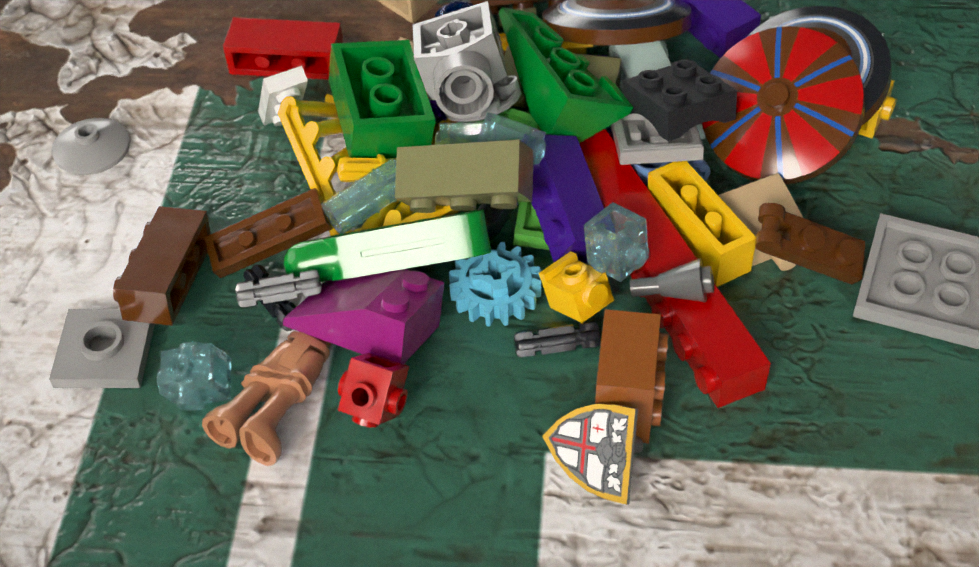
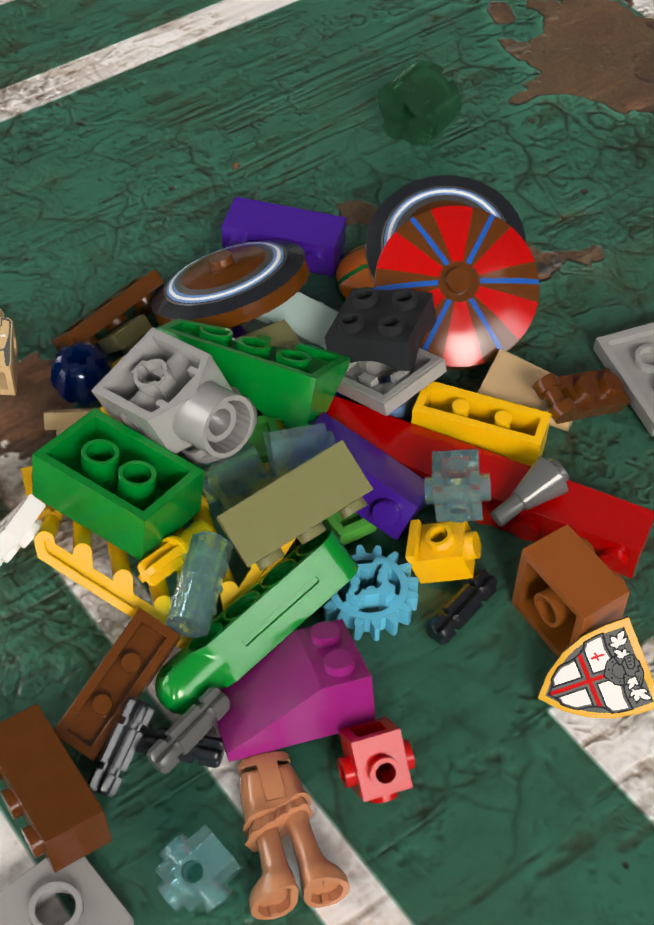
camera: 45 degrees left, 0 degrees up
none -> axle [88,696,154,797]

